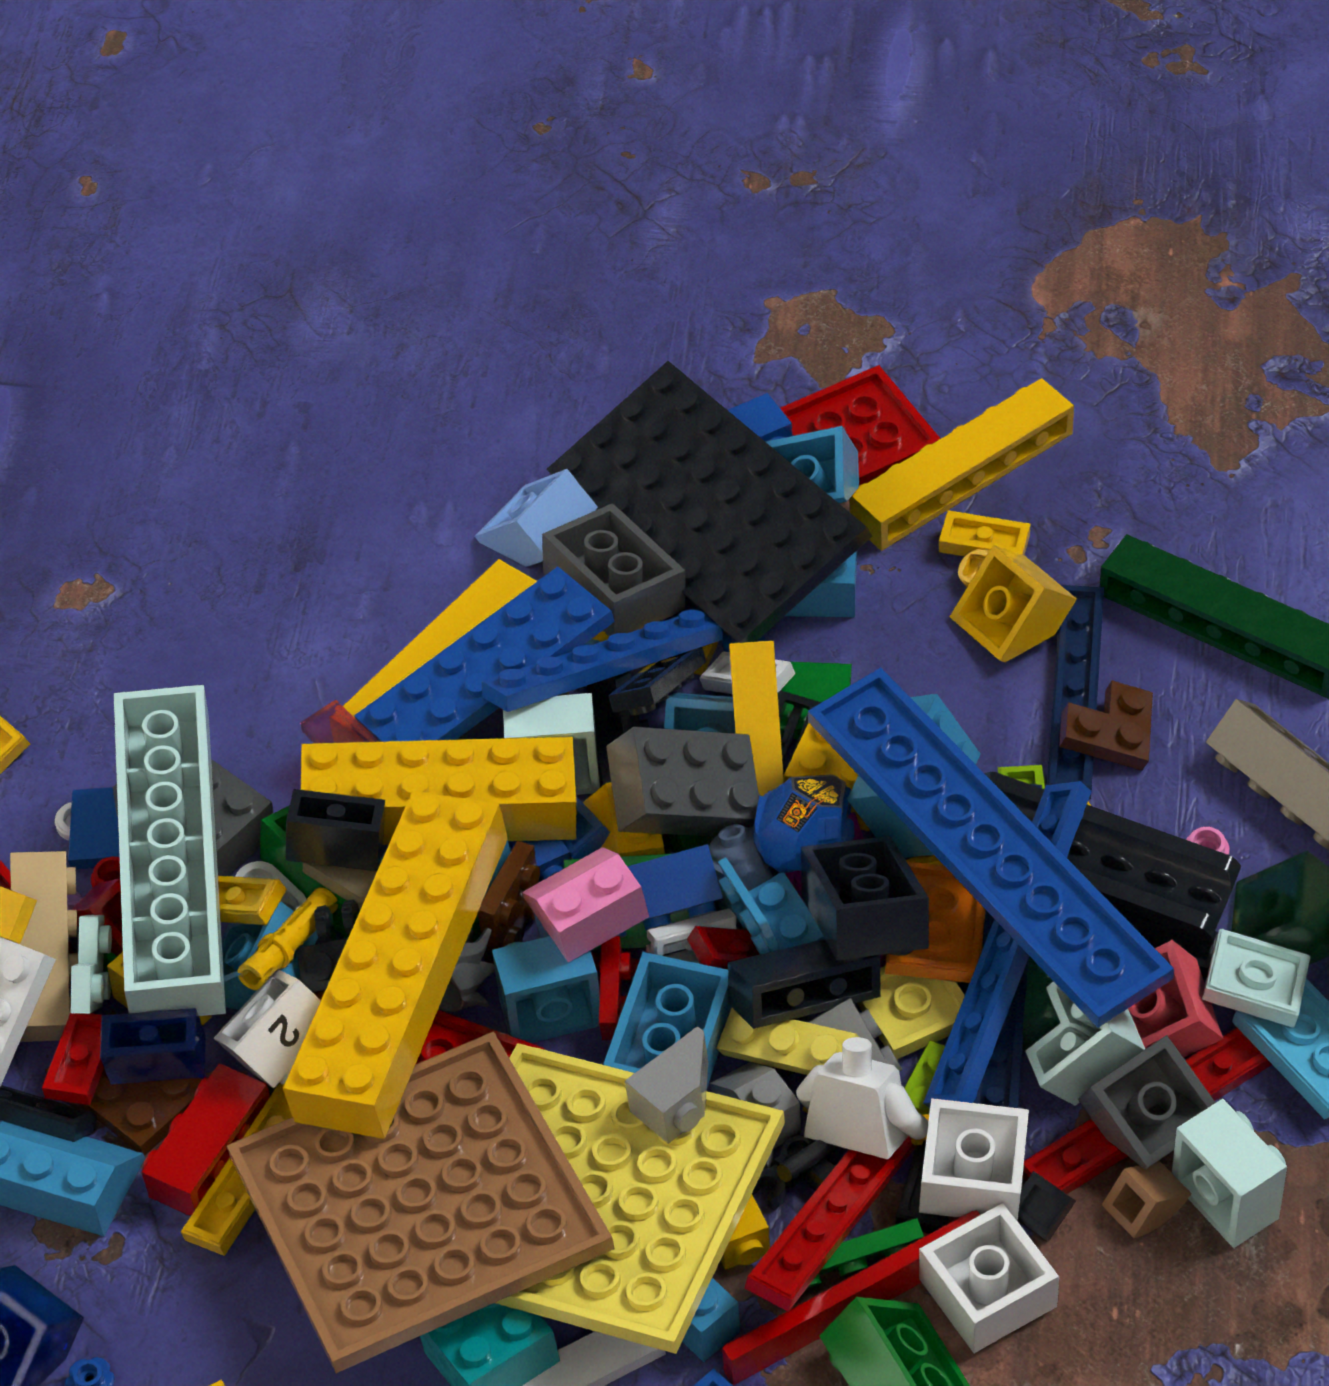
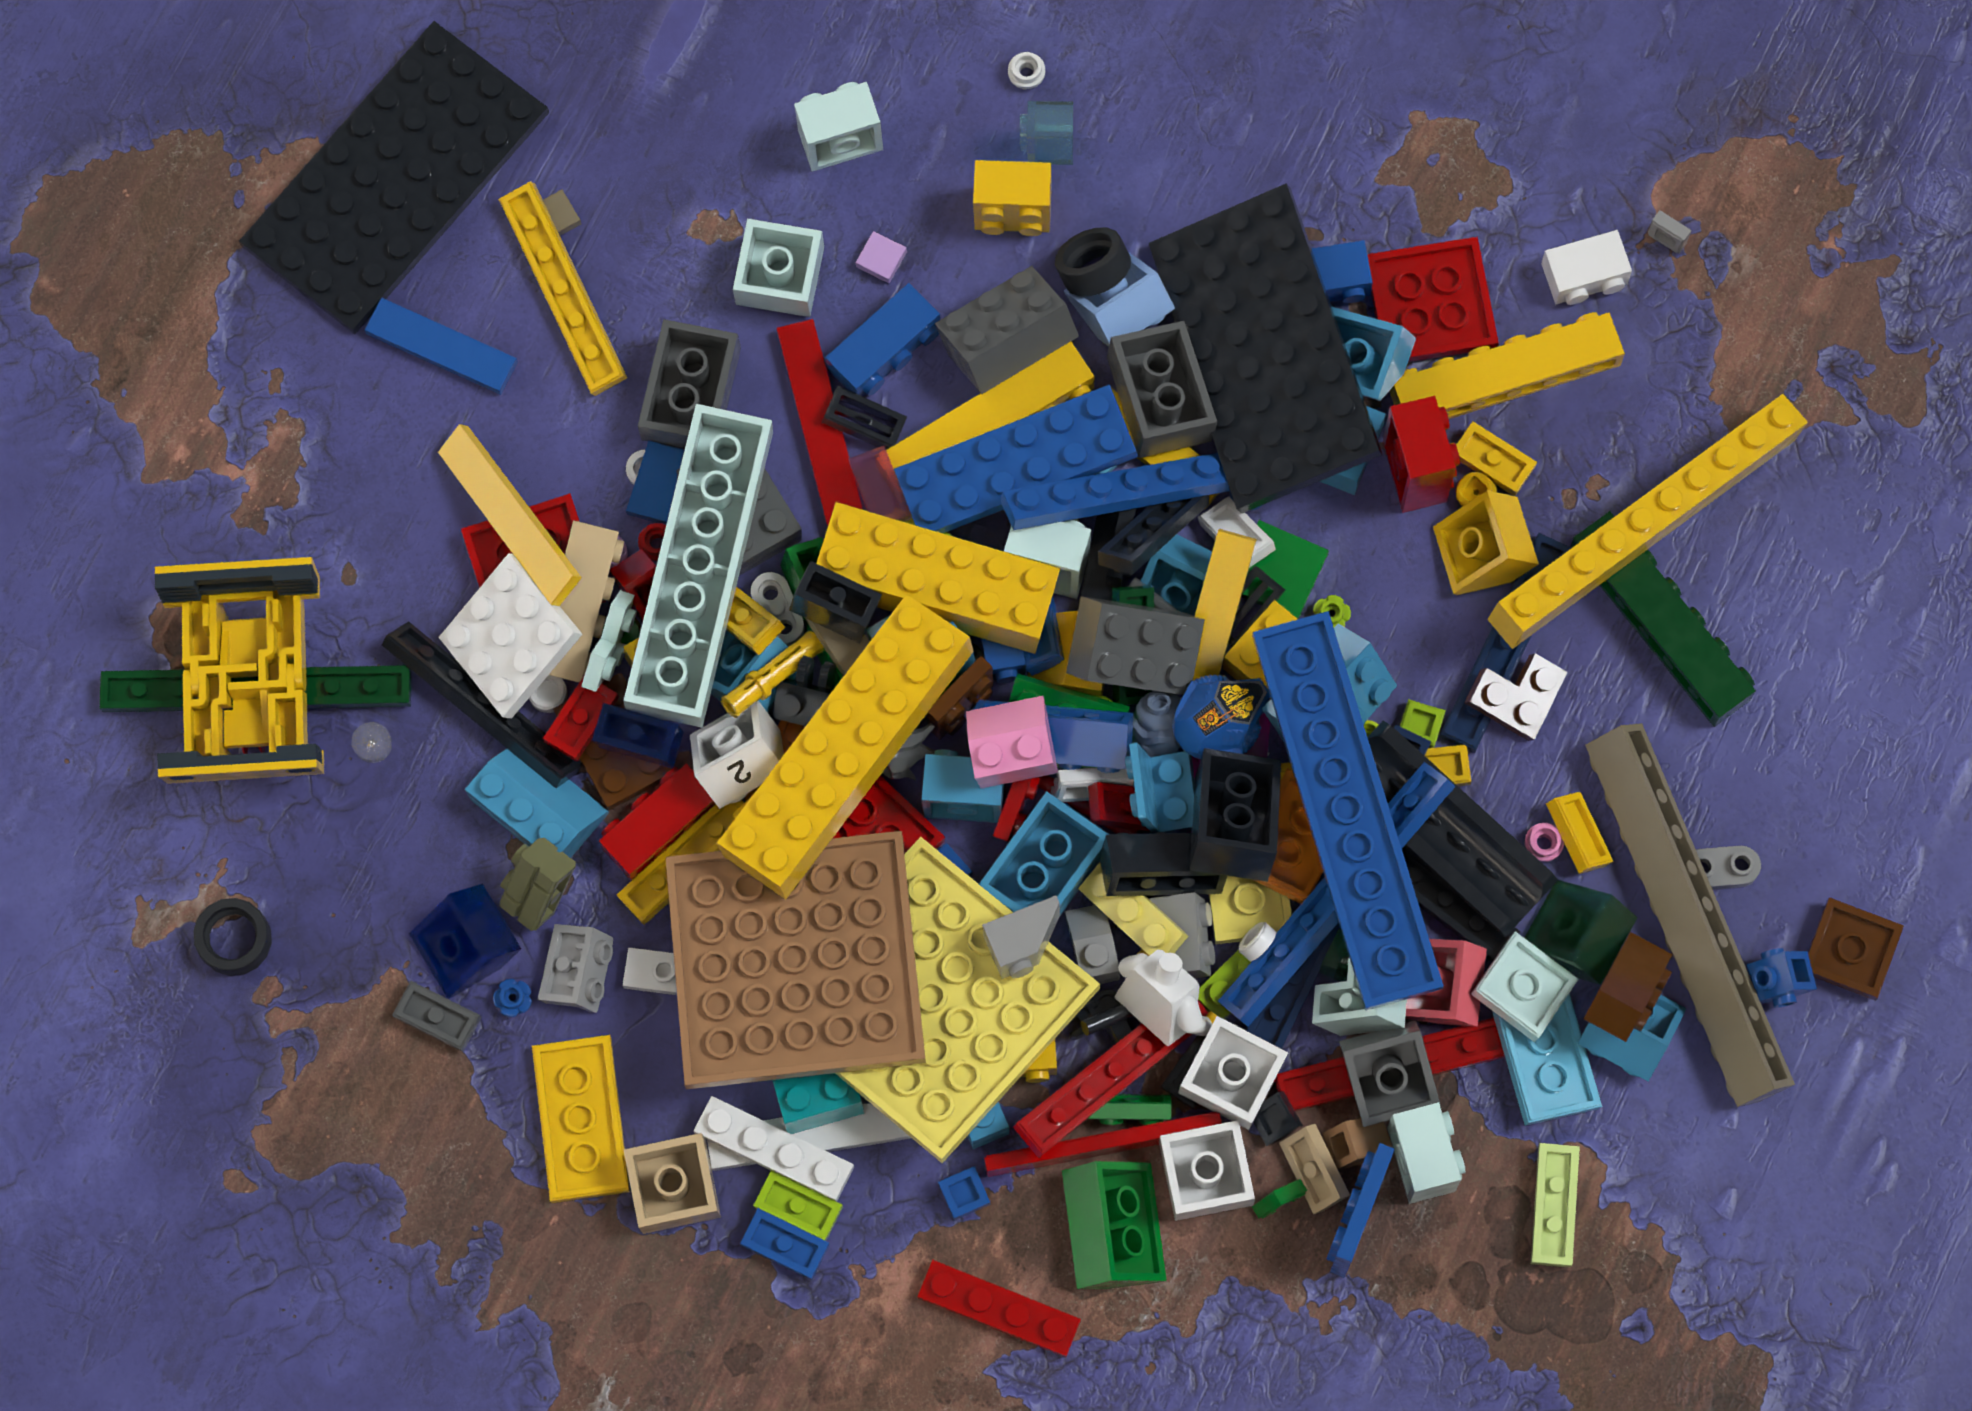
camera: 20 degrees right, 25 degrees up
none -> olive brick [499,837,576,931]
none -> white tile [529,675,568,713]
none -> light grey bracket [538,924,613,1013]
none -> white plate [623,948,677,995]
none -> dark grey brick [638,319,741,449]
none -> light aqua brick [733,219,824,317]
none -> red tile [777,319,863,527]
none -> light aqua brick [794,82,883,172]
none -> black tile [822,386,907,451]
none -> blue brick [825,283,941,397]
none -> lavender tile [856,231,907,283]
none -> dark grey brick [935,266,1079,394]
none -> yellow brick [973,160,1052,236]
none -> white plate [1008,52,1045,89]
none -> clear light blue brick [1020,101,1073,165]
none -> black tyre [1055,227,1131,296]
none -> white tile [1239,922,1276,961]
none -> green tile [1252,1179,1307,1219]
none -> tan plate [1279,1124,1350,1214]
none -> blue plate [1326,1143,1395,1278]
none -> red brick [1382,396,1460,513]
none -> yellow brick [1487,394,1808,649]
none -> white brick [1541,230,1632,305]
none -> yellow tile [1546,792,1613,874]
none -> light grey tile [1648,210,1692,254]

